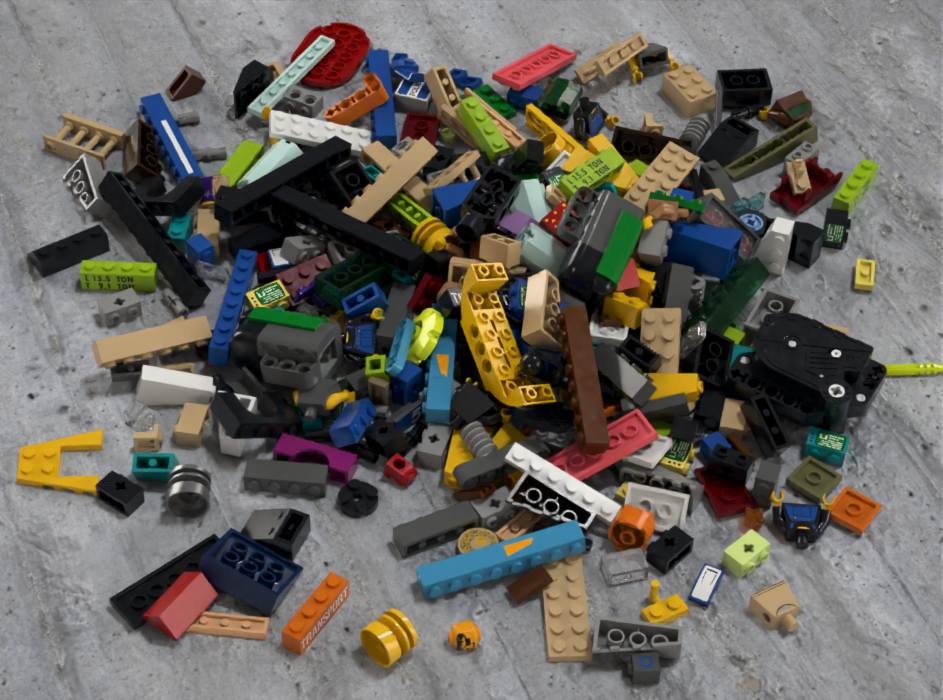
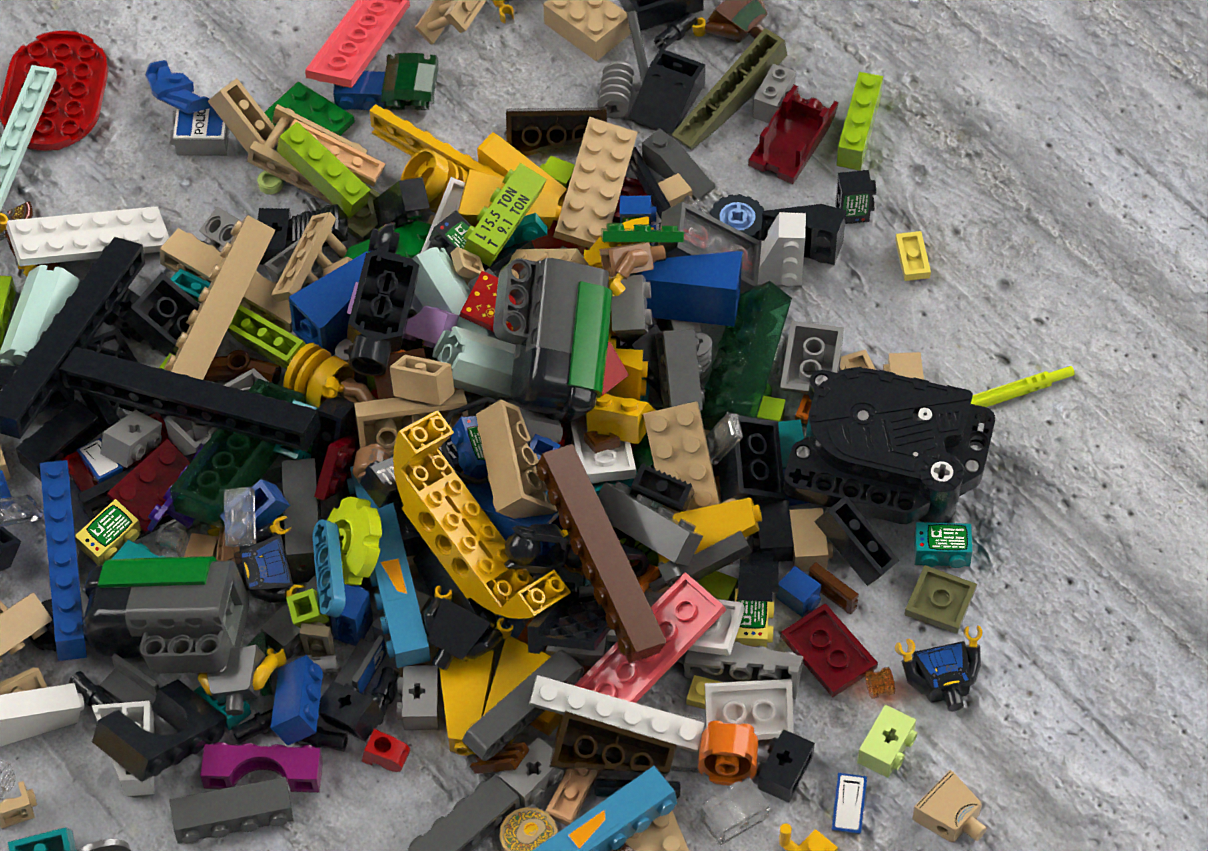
camera: 15 degrees left, 10 degrees up
tan brick [173,402,210,448] -> none
light grey brick [283,85,324,119] -> none
orange beam [324,73,389,126] -> none
black plate [338,479,378,518] -> none
blue brick [365,50,397,149] -> none
dark red plate [400,112,441,146] -> none
blue slope [450,68,483,90] -> none
light grey piece [460,421,498,458] -> none
black torso [573,97,620,146] -> none
tan bracket [643,113,664,136] -> none
black brick [707,444,755,487] -> none
clear light blue slope [731,191,766,214] -> none
dark grey brick [752,460,782,509] -> none
tan plate [786,159,811,196] -> none
orange plate [830,486,882,535] -> none
none -> clear plate [224,487,256,547]

